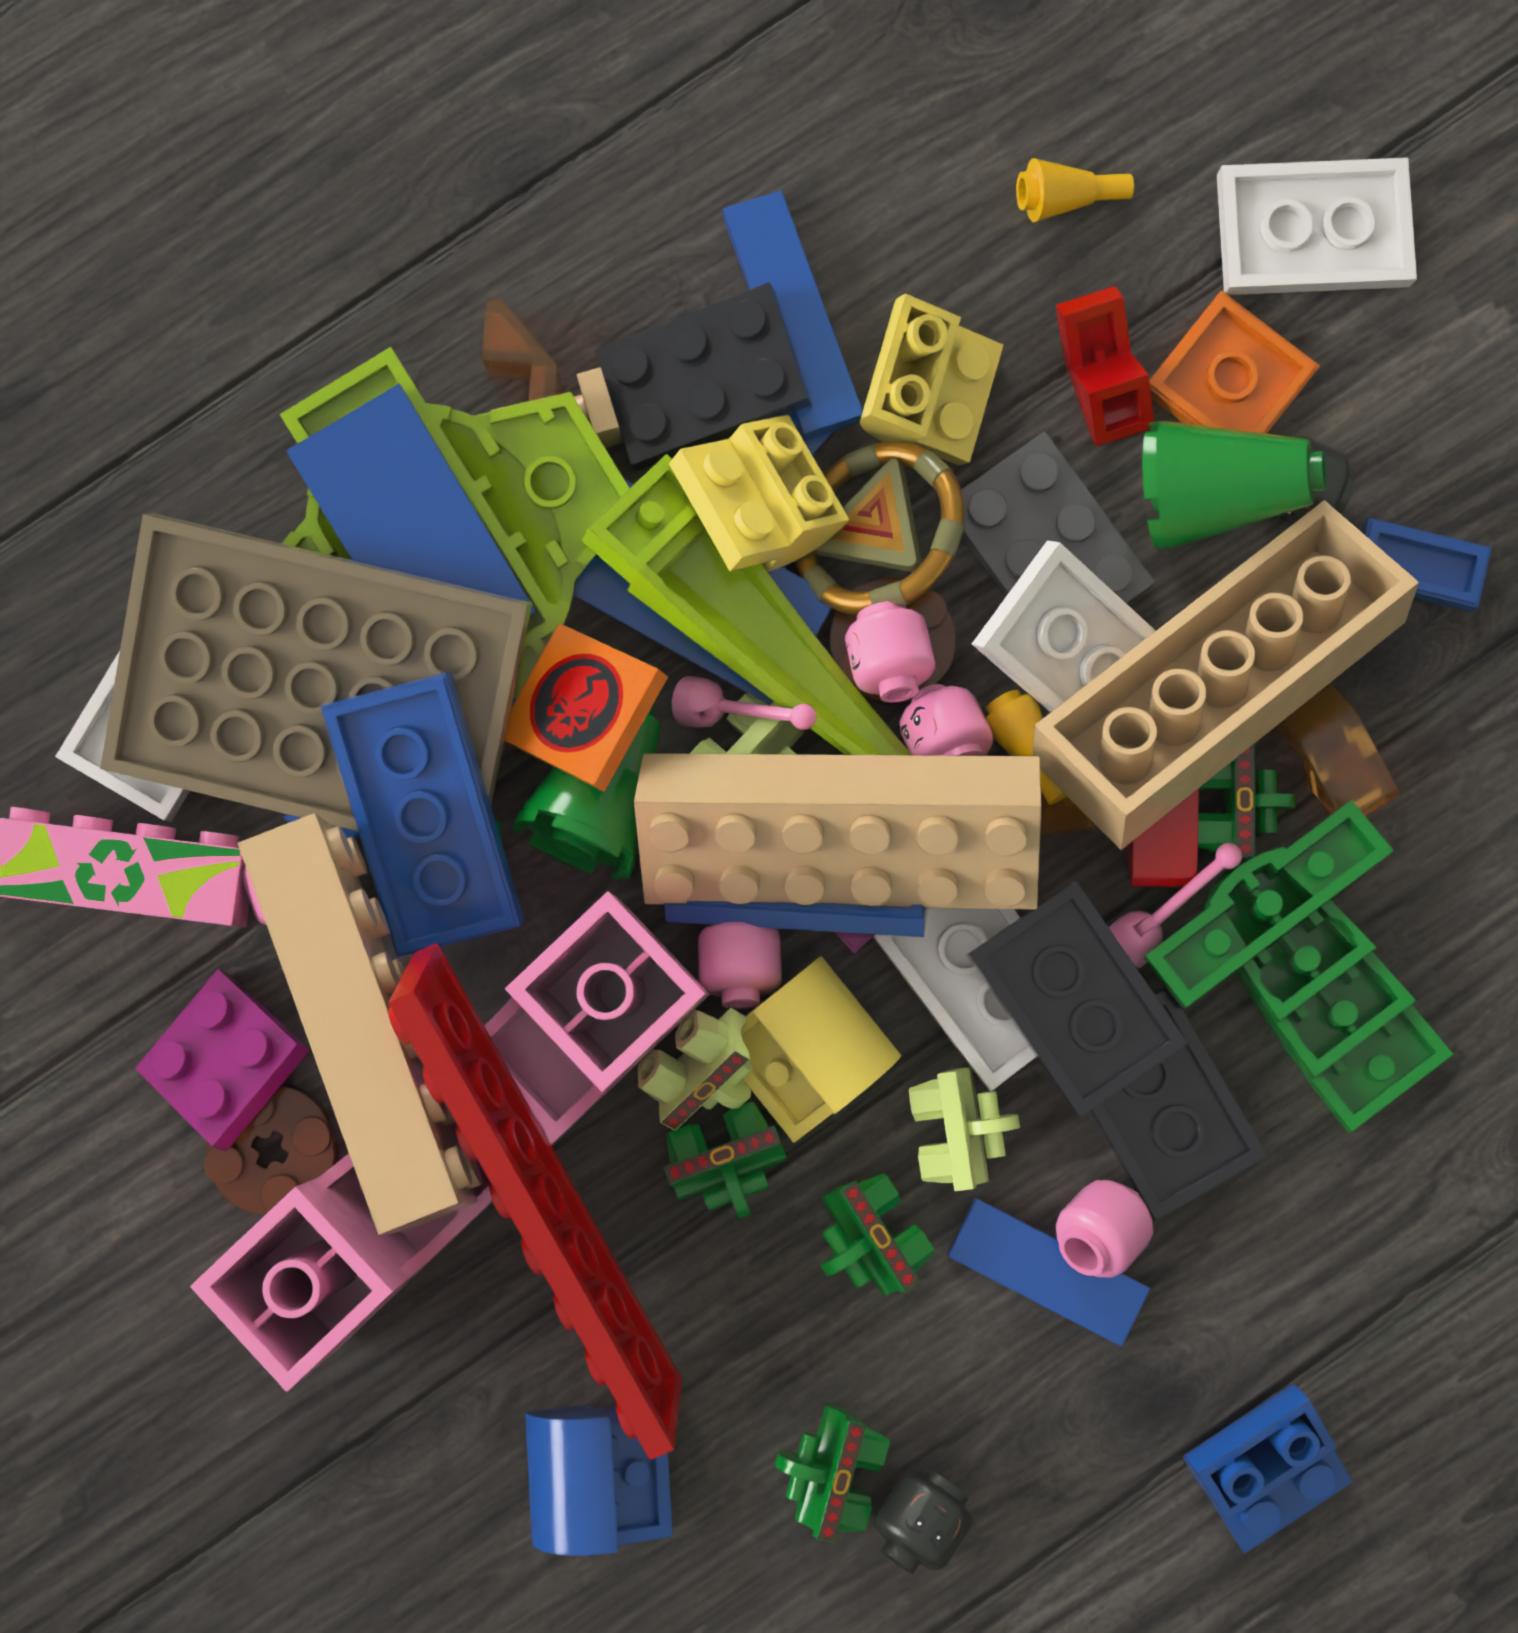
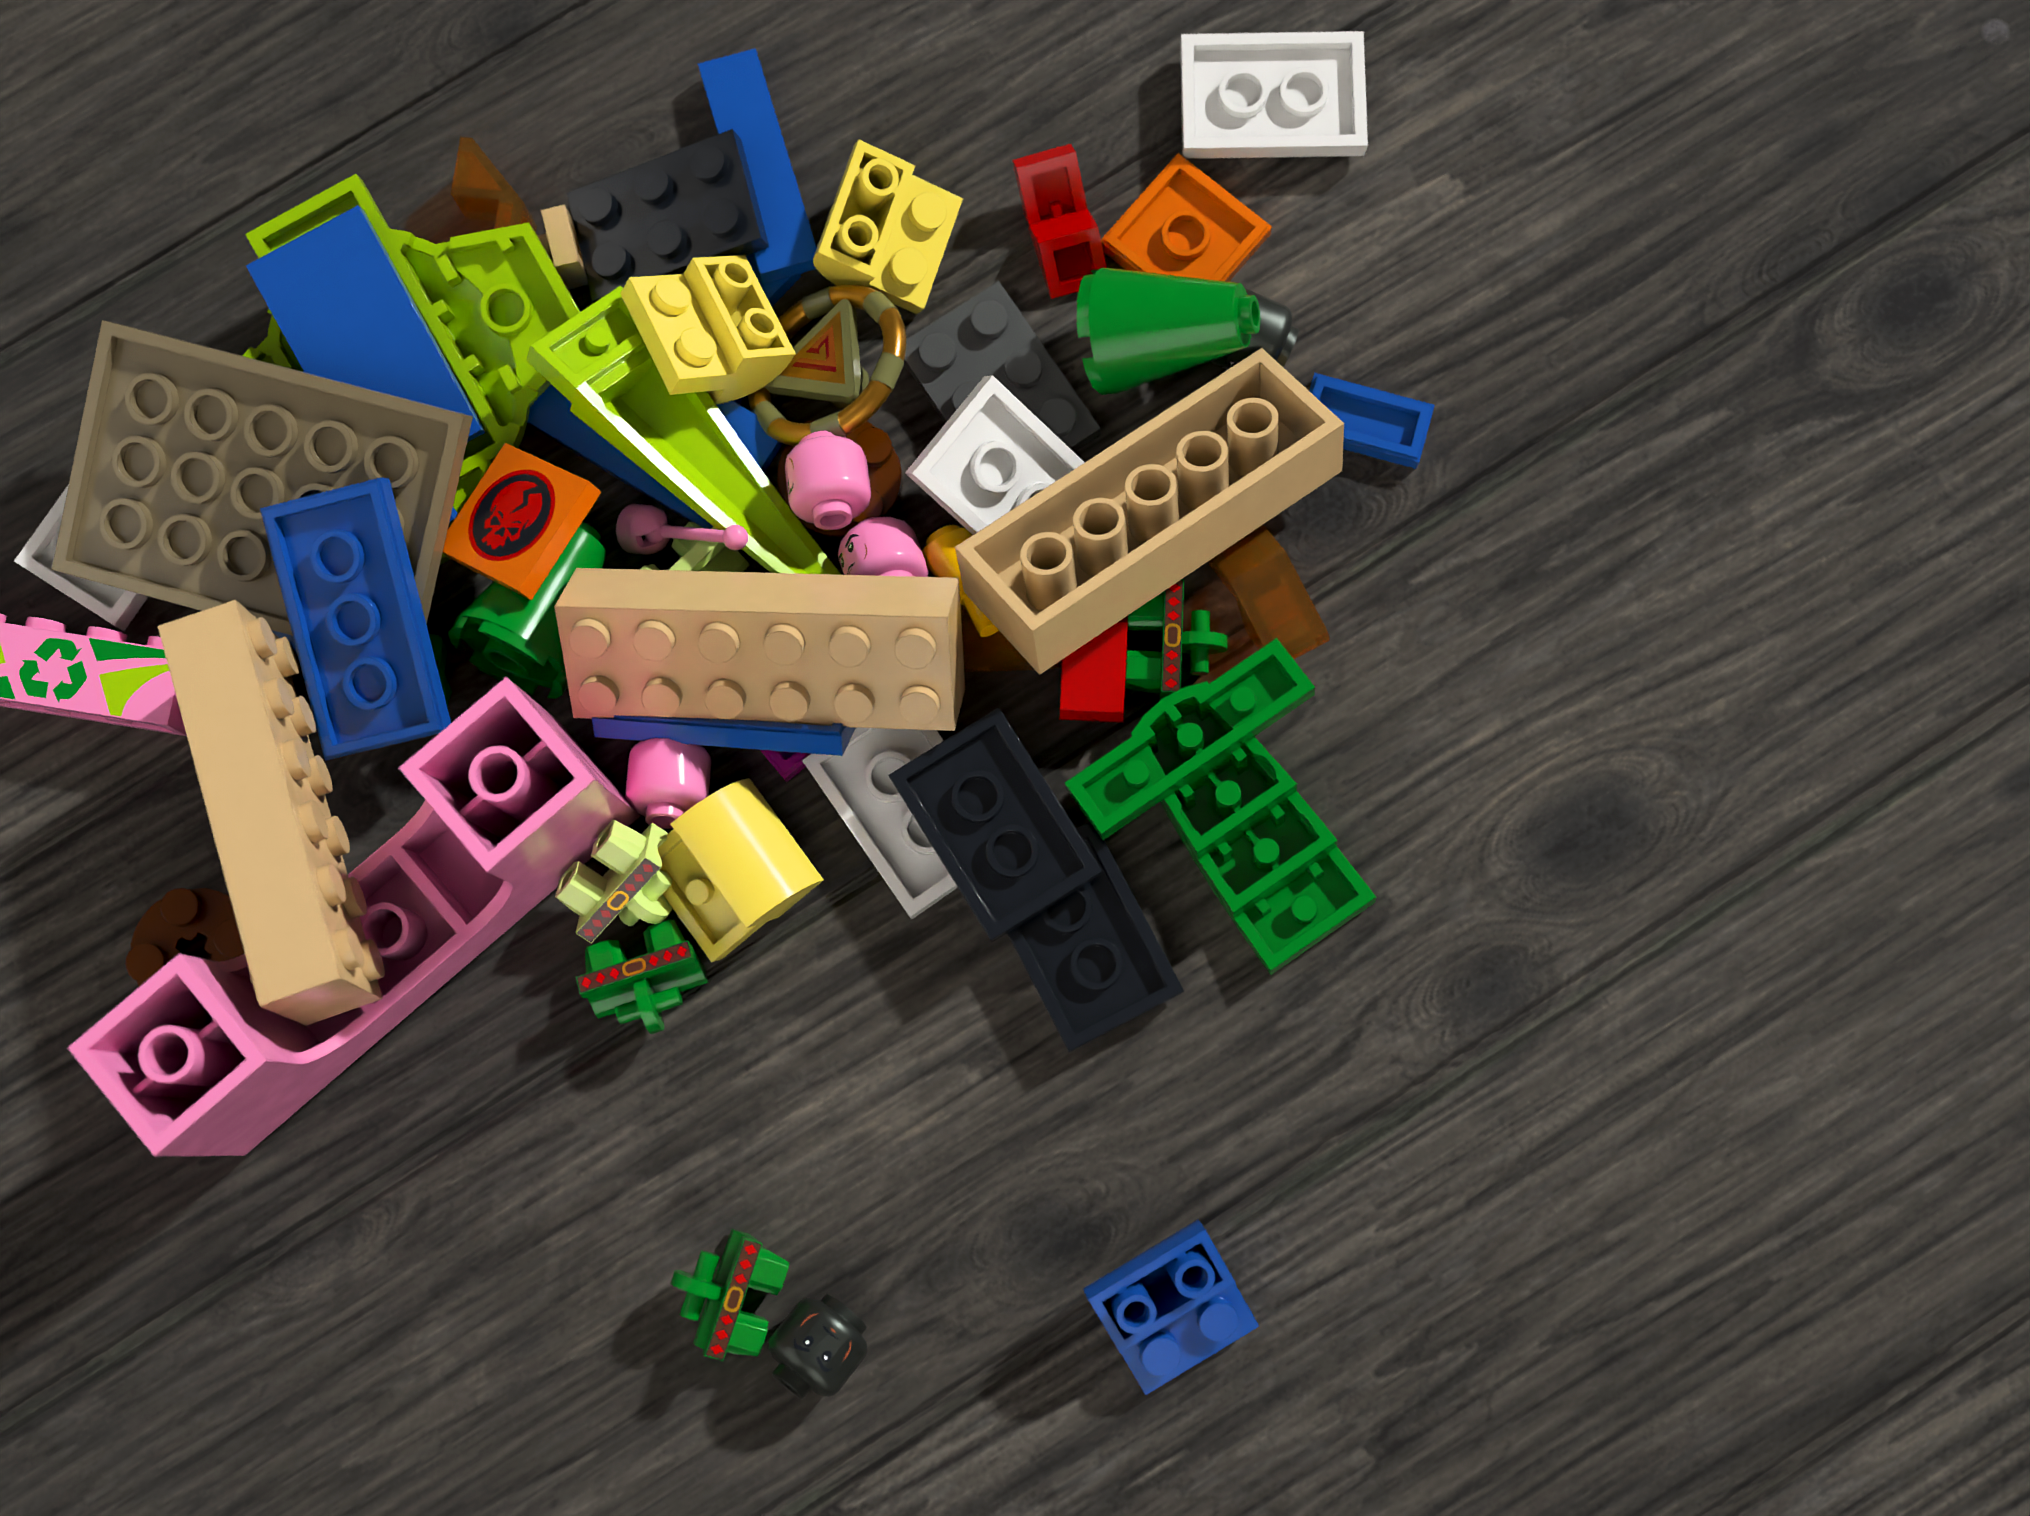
camera: 10 degrees right, 5 degrees down
magenta plate [135,969,310,1152] -> none
red plate [388,942,682,1460] -> none
blue brick [525,1404,673,1556] -> none
green hips [820,1173,935,1296] -> none
yellowish green hips [909,1067,1020,1191] -> none
blue tile [946,1197,1150,1347] -> none
yellow cone [1016,158,1134,223] -> none
bright pink head [1056,1180,1153,1278] -> none
bright pink hinge [1109,843,1242,968] -> none

